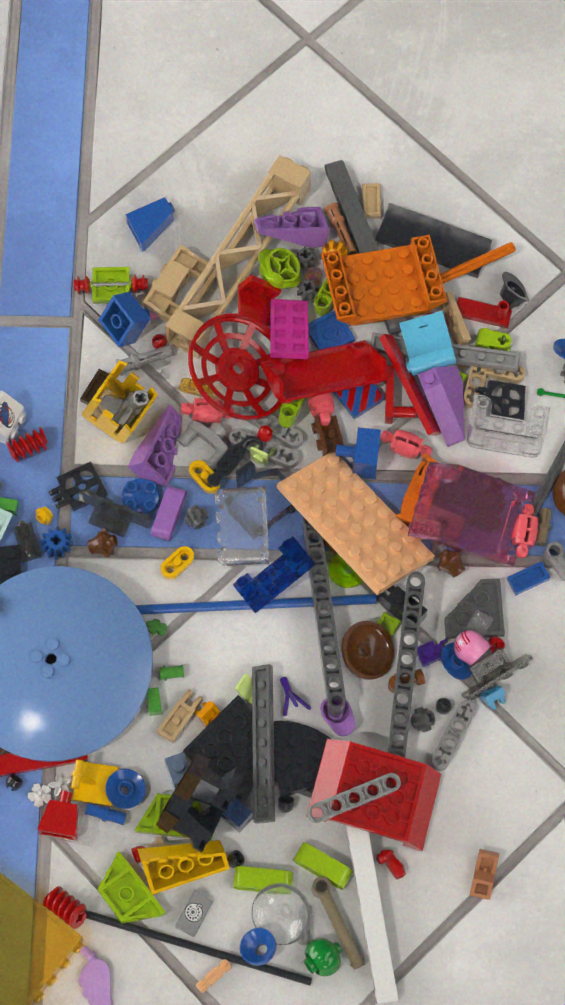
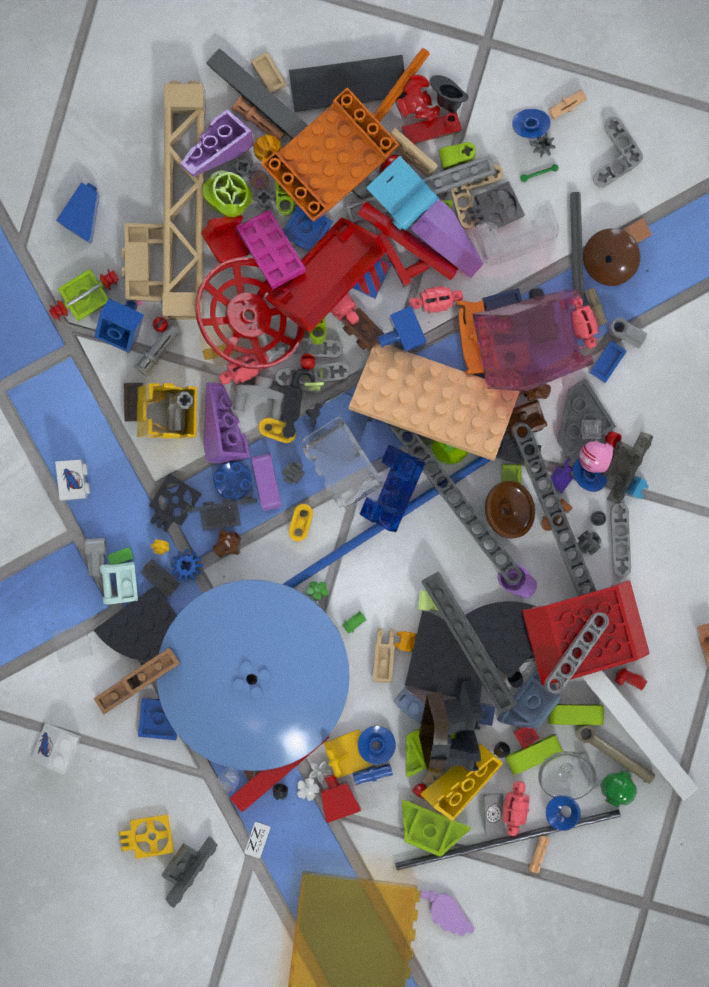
camera: 35 degrees left, 20 degrees up
red piece [6,427,48,463] -> none
red piece [42,886,87,929] -> none
bright green piece [147,687,162,716] -> none
dark purple plant [280,677,311,716] -> none
none -> red animal [396,75,440,121]
none -> sand blue wing [497,669,561,729]
none -> coral piece [502,781,530,836]
none -> reddish brown bracket [507,399,548,439]
none -> red plate [513,727,540,749]

